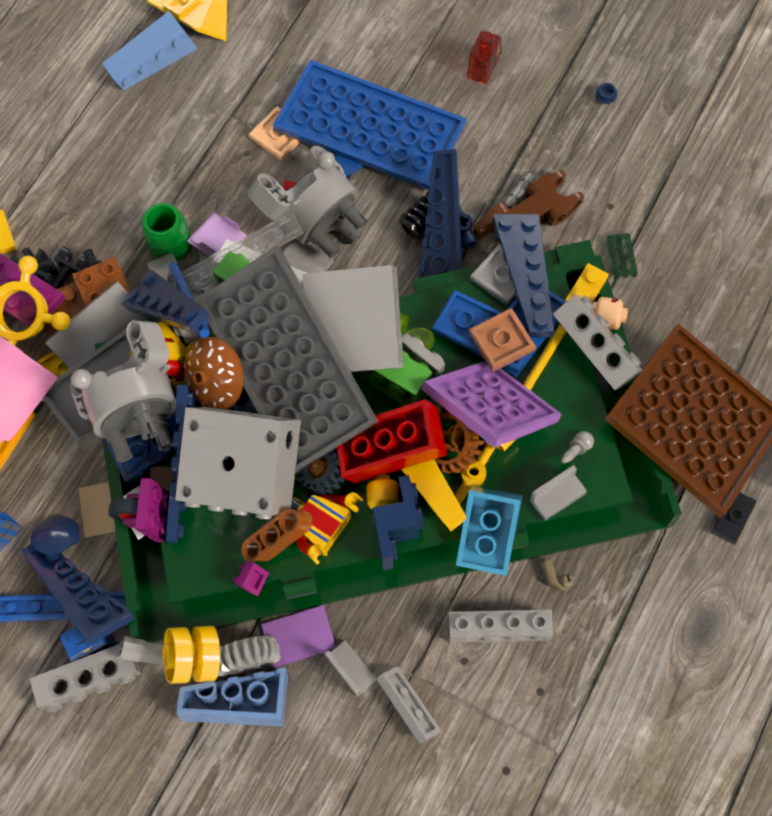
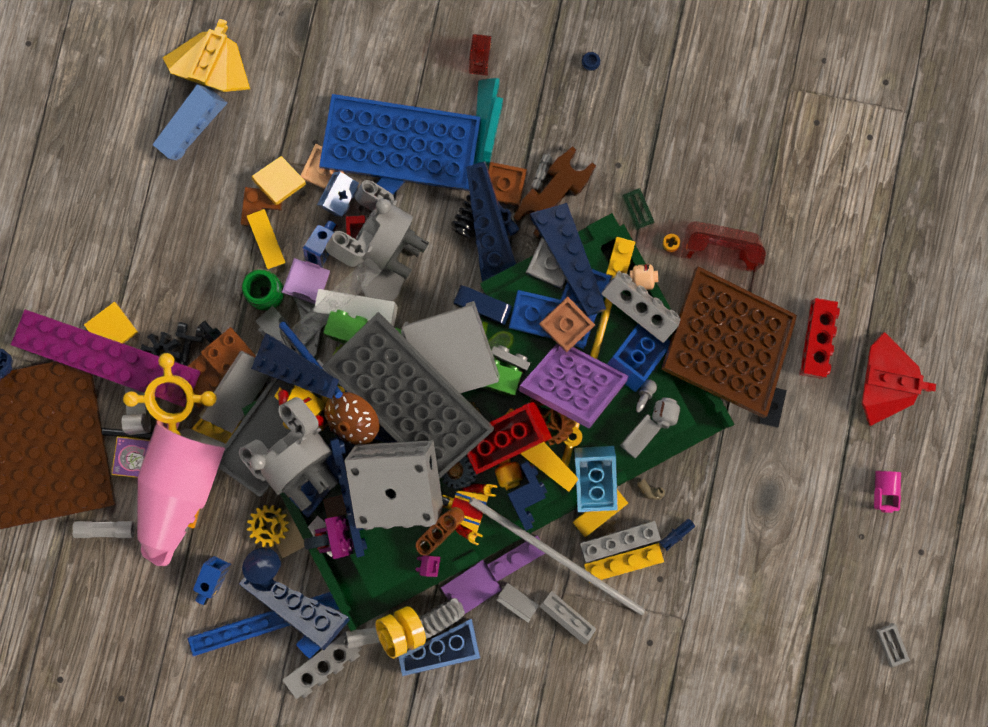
camera: 20 degrees left, 15 degrees up
none -> dark orange plate [241,187,283,226]
none -> yellow tile [247,209,286,269]
none -> yellow gear [247,505,290,547]
none -> yellow tile [252,156,306,205]
none -> blue torso [303,220,338,268]
none -> medium blue brick [317,172,359,217]
none -> dark blue beam [453,285,513,325]
none -> light grey piece [469,497,645,615]
none -> teal wedge [474,78,503,168]
none -> medium lavender plate [487,535,545,581]
none -> dark orange tile [488,162,527,207]
none -> yellow beam [573,489,628,537]
none -> yellow plate [584,543,664,583]
none -> blue slope [607,323,670,392]
none -> light grey head [652,398,680,429]
none -> dark blue axle [659,519,695,551]
none -> yellow bush [663,234,680,252]
none -> clear red windscreen [681,221,766,272]

